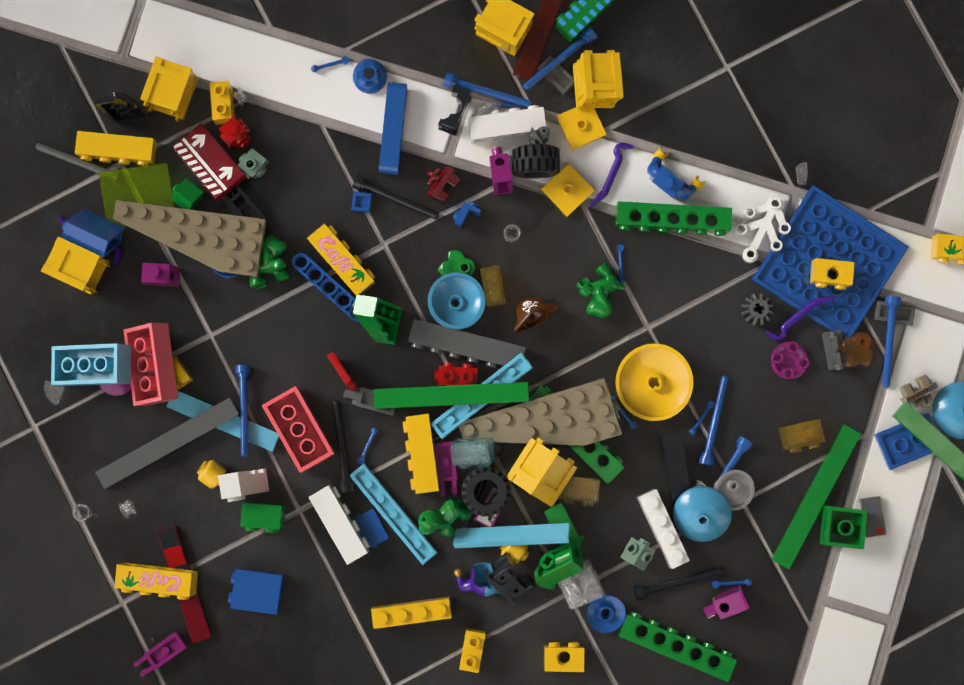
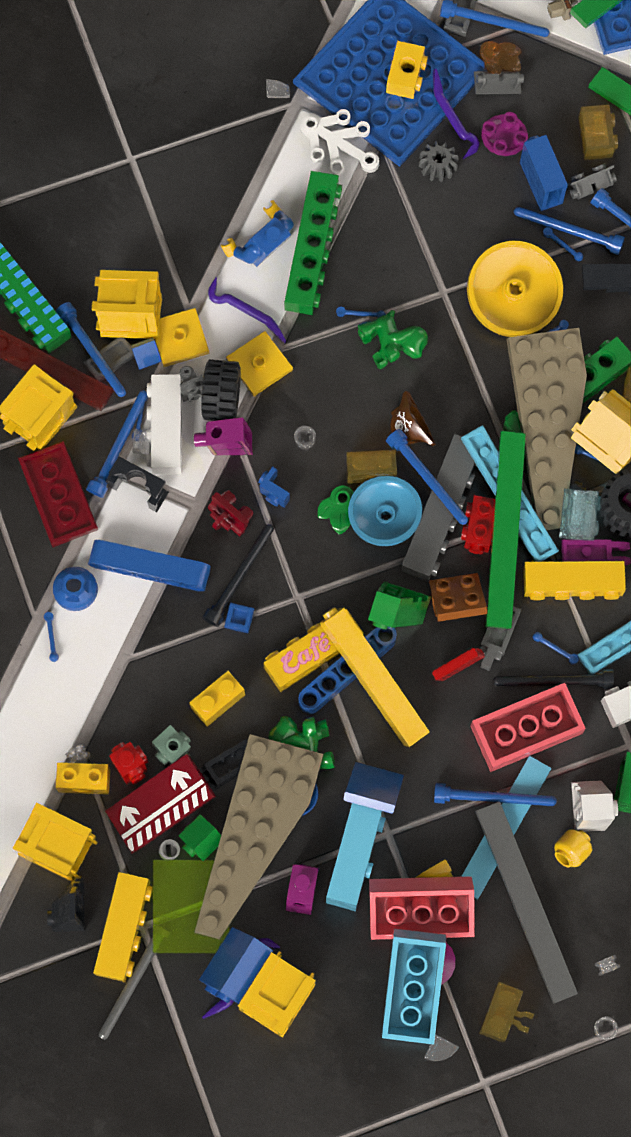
camera: 80 degrees left, 10 degrees down
none -> dark red tile [18,441,98,547]
none -> tile [131,337,162,370]
none -> light grey hinge [159,839,180,861]
none -> yellow brick [189,671,245,727]
none -> yellow brick [320,607,429,747]
none -> medium azure brick [326,803,386,911]
none -> blue tile [343,762,404,814]
none -> blue piece [386,429,468,525]
none -> dark orange plate [429,573,487,622]
none -> clear yellow brick [479,982,534,1042]
none -> blue brick [520,135,568,211]
none -> dark grey hinge [567,163,617,200]

